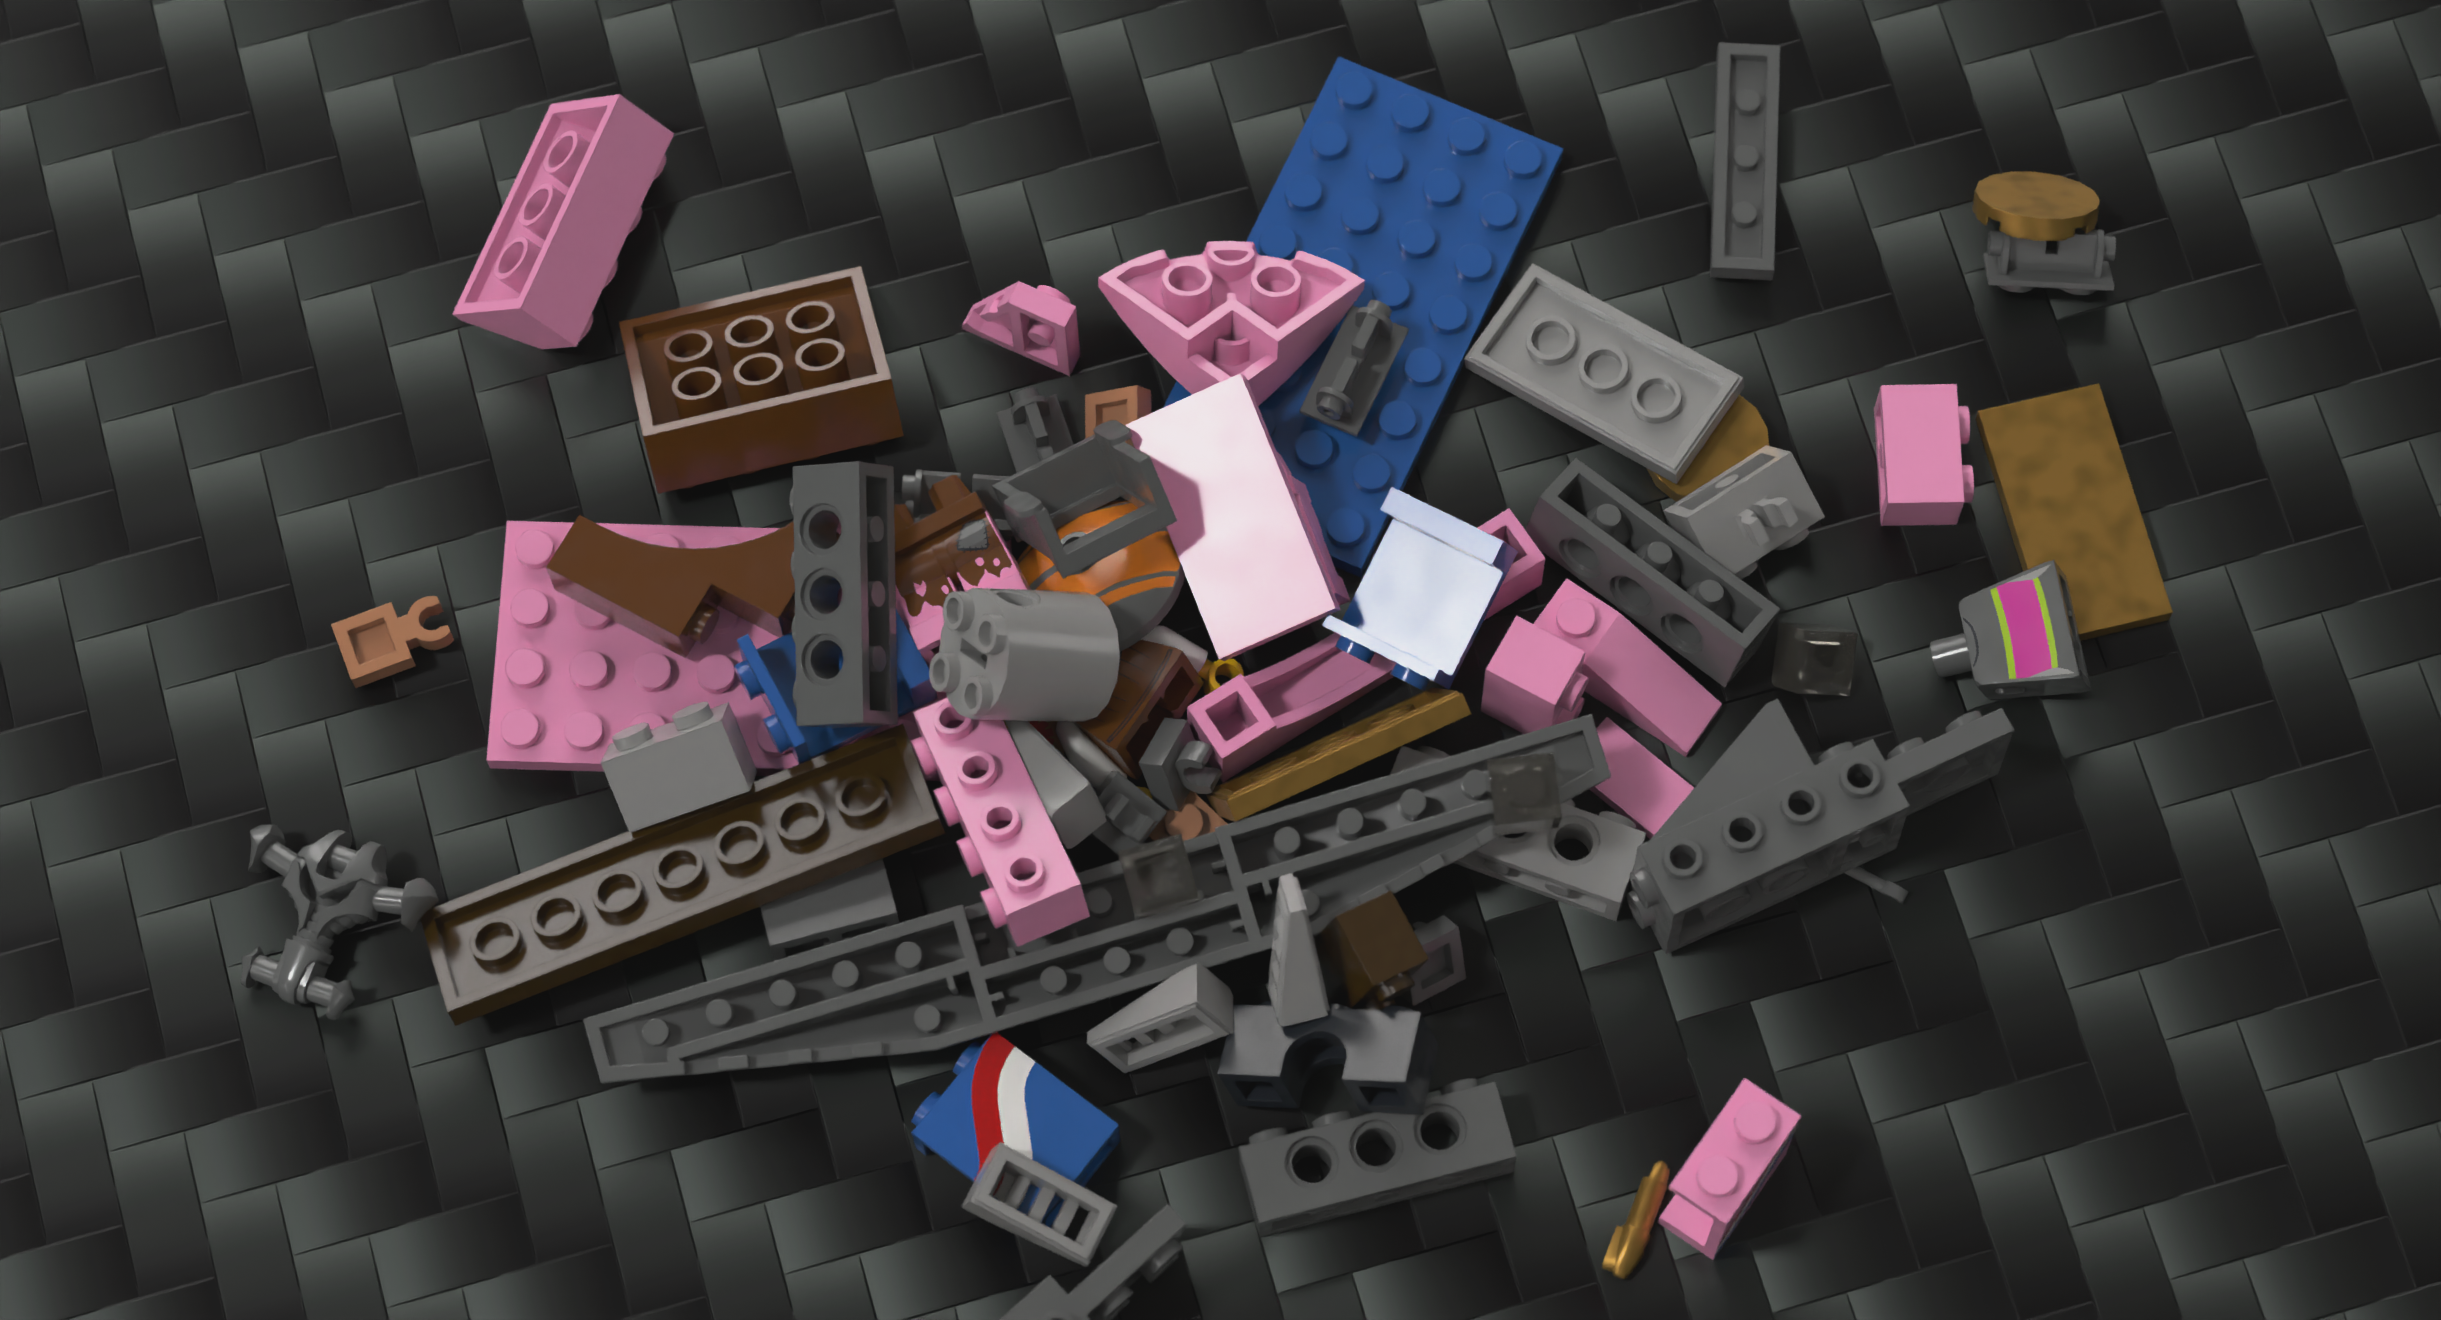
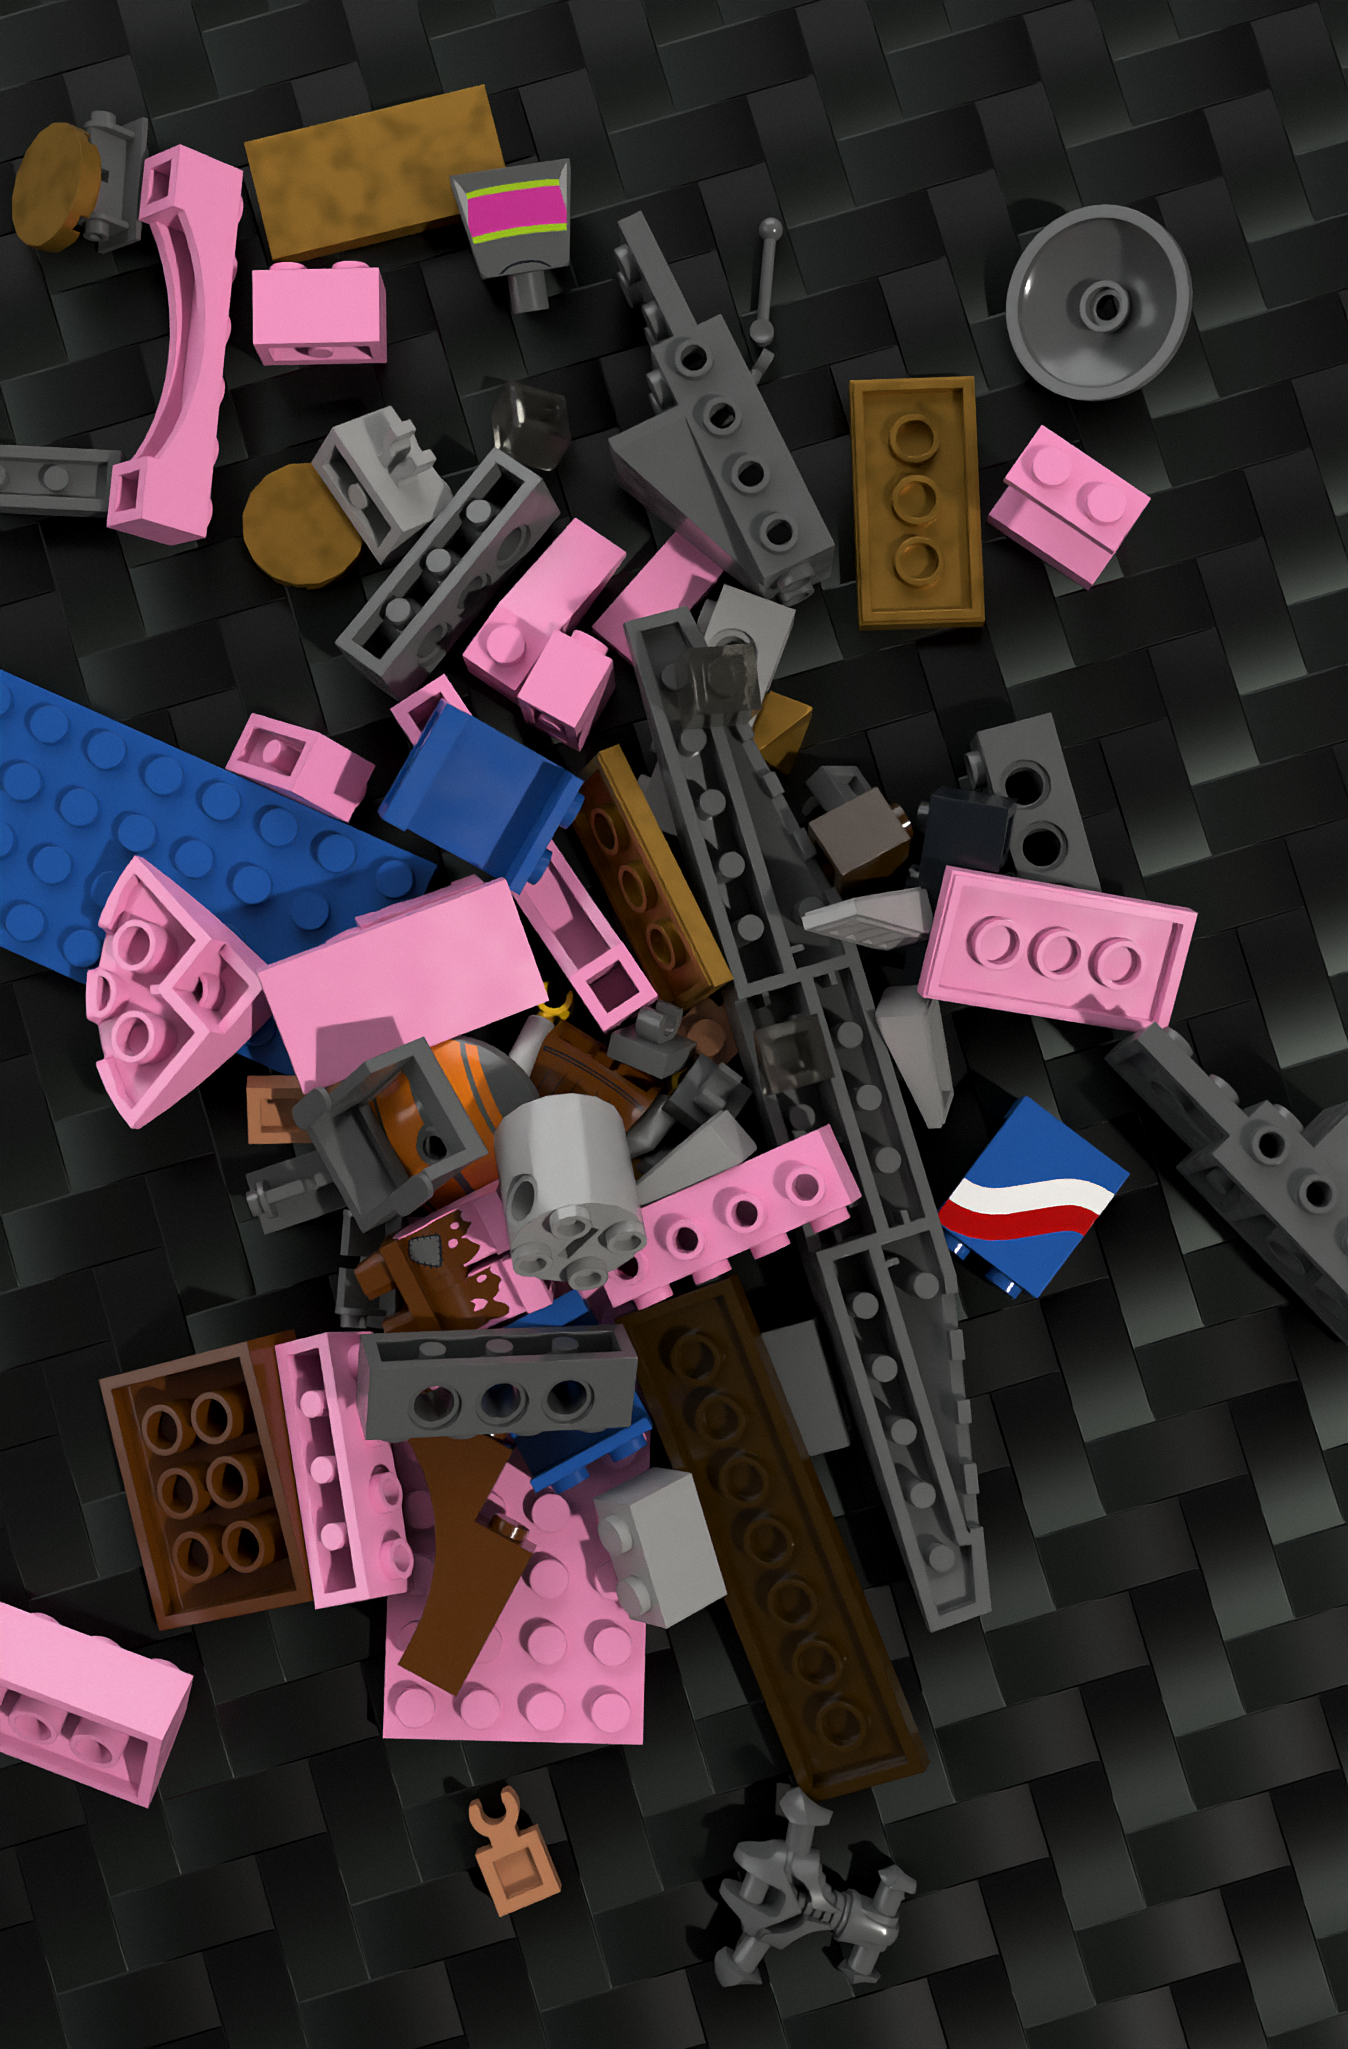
camera: 90 degrees left, 15 degrees up
bright pink wing [962,281,1080,376] -> none
light grey slope [962,1142,1117,1266] -> none
dark grey hinge [1299,300,1409,437] -> none
light grey tile [1464,263,1744,484] -> none
pearl gold piece [1602,1161,1670,1279] -> none
none -> bright pink arch [106,144,243,546]
none -> bright pink slope [225,713,375,822]
none -> bright pink brick [275,1331,415,1609]
none -> dark grey hinge [749,217,783,347]
none -> pearl gold slope [752,691,813,775]
none -> pearl gold tile [848,376,985,631]
none -> bright pink tile [917,865,1198,1032]
none -> dark grey dish [1006,204,1193,402]

